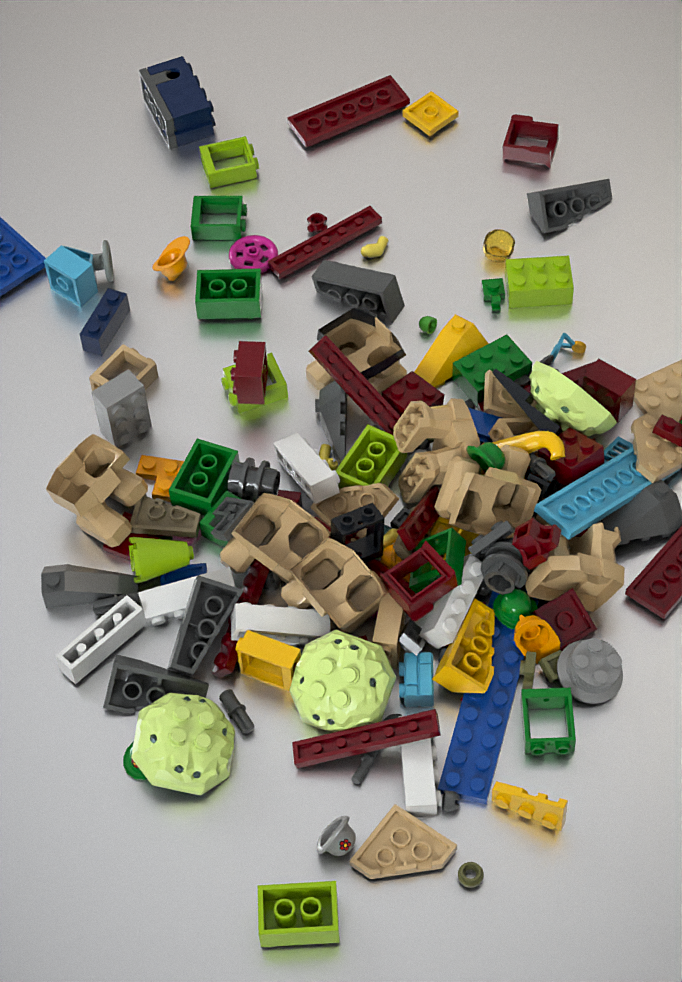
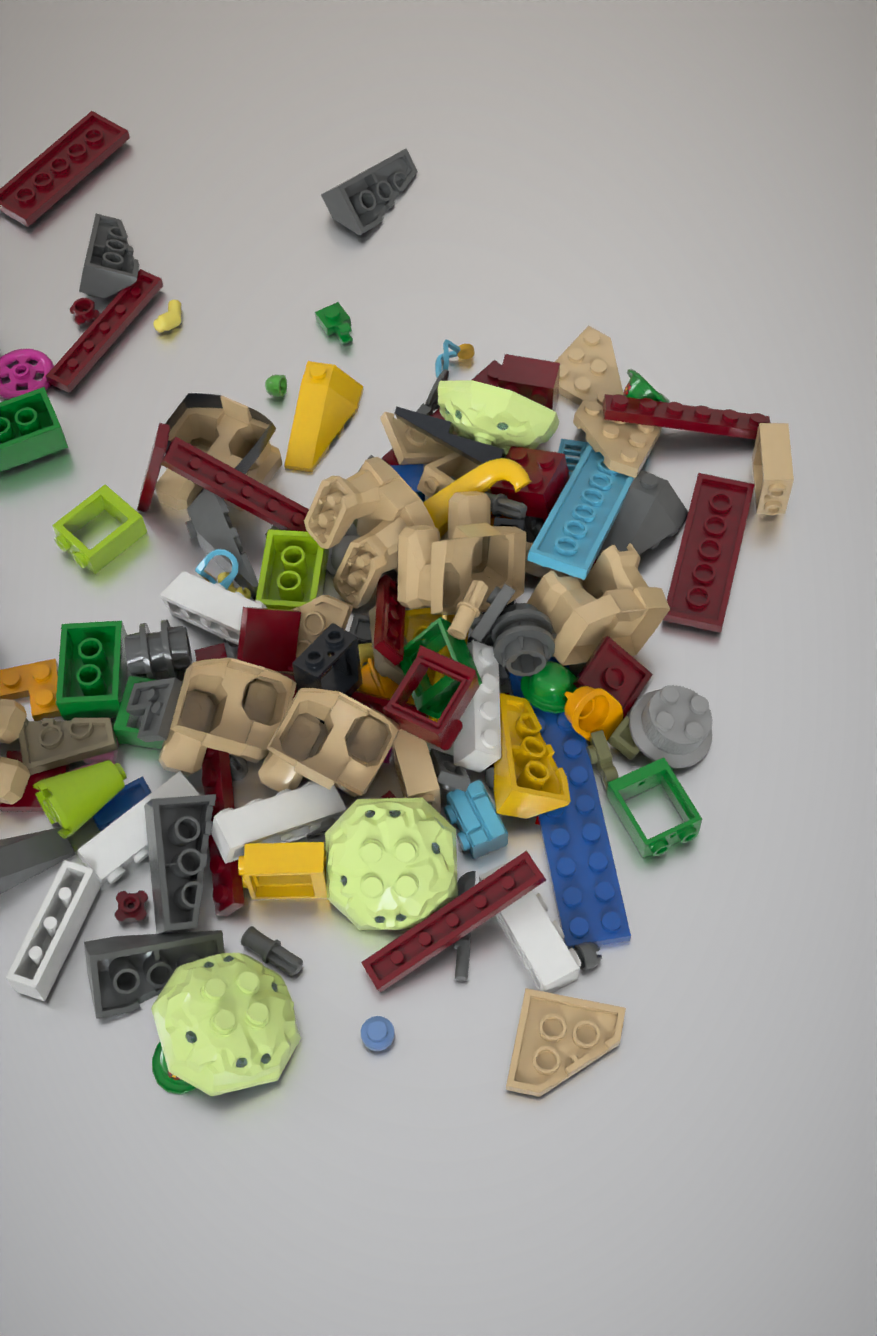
camera: 25 degrees left, 5 degrees up
dark grey axle [93,591,141,615] -> none
dark red brick [231,341,269,404] -> none
lime brick [257,881,340,947] -> none
dark grey wedge [311,260,405,323] -> none
light grey hat [317,816,356,856] -> none
dark red brick [382,371,445,416] -> none
yellow plate [402,91,459,136] -> none
green brick [452,334,532,408] -> none
olive plate [458,862,484,888] -> none
green hat [466,442,506,473] -> none
clear yellow hair [483,229,515,263] -> none
yellow wing [492,781,568,831] -> none
dark red piece [502,114,559,168] -> none
lime brick [505,255,574,308] -> none
dark red brick [512,518,561,570] -> none
none -> dark grey wedge [79,213,139,298]
none -> dark red plate [114,890,148,923]
none -> dark red tile [137,423,170,513]
none -> medium azure piece [195,549,238,590]
none -> dark red tile [237,607,301,672]
none -> medium blue plate [361,1016,395,1051]
none -> tan axle [447,580,488,640]

